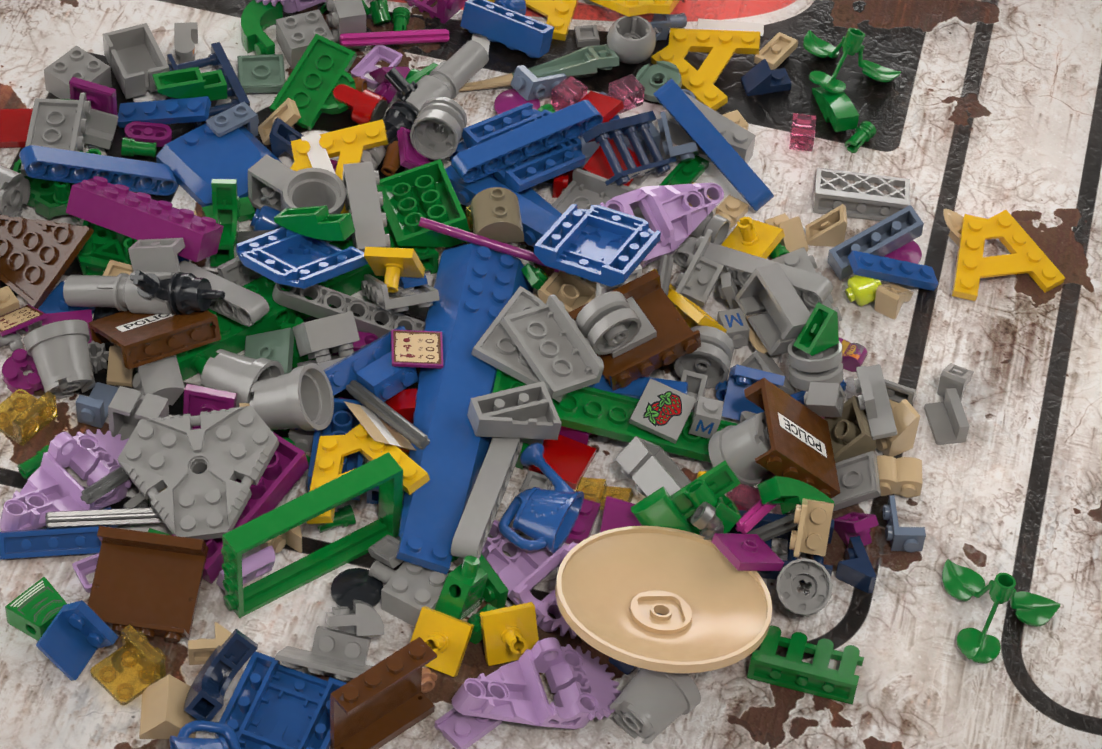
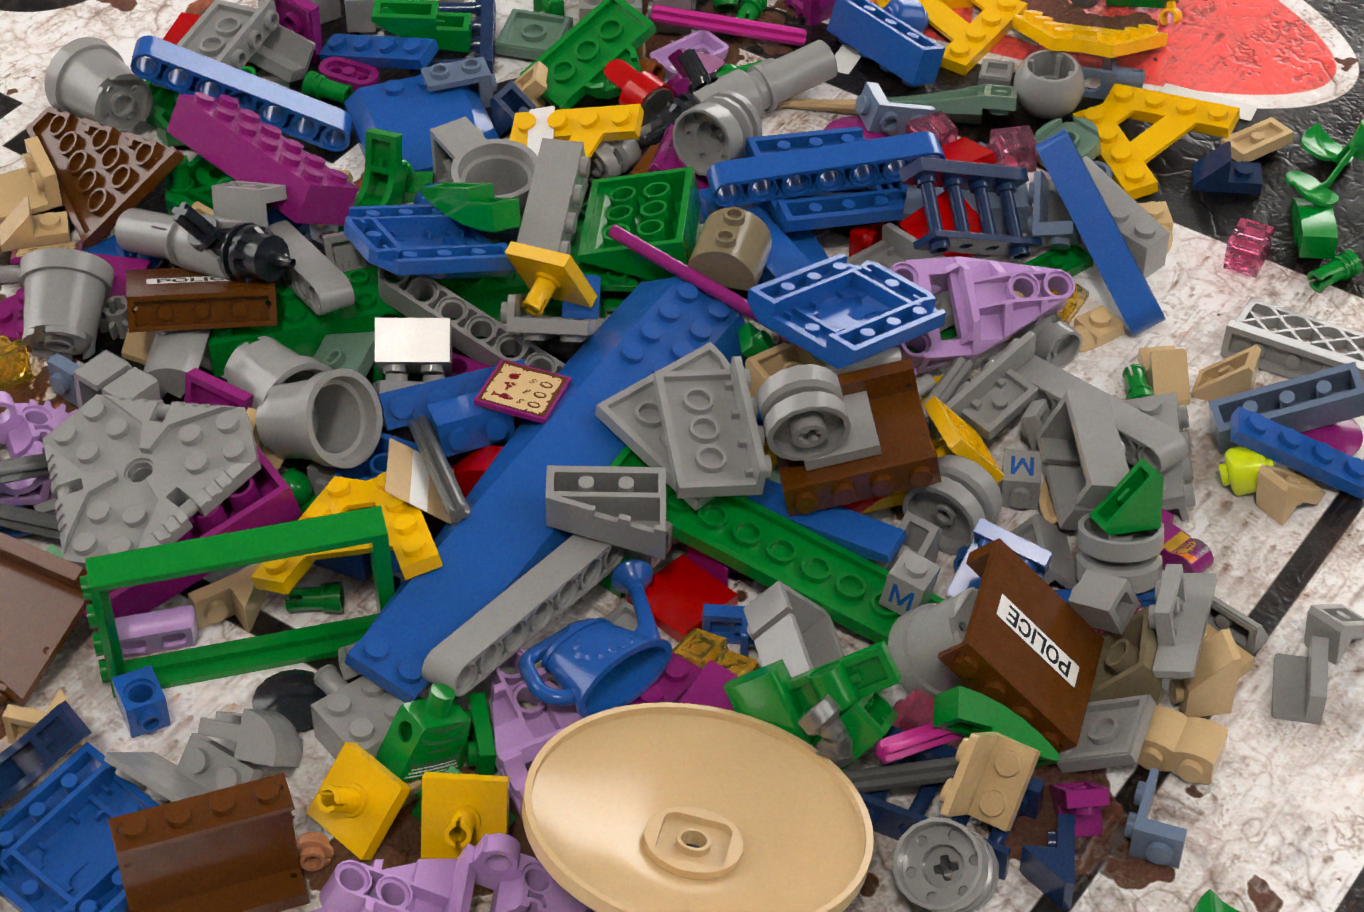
camera: 25 degrees right, 5 degrees down
light grey tile [629,378,697,444] -> none
magenta plate [712,533,784,571] -> none
yellow tile [721,217,785,259] -> none
none -> blue brick [112,665,171,738]
none -> blue bracket [702,604,756,661]

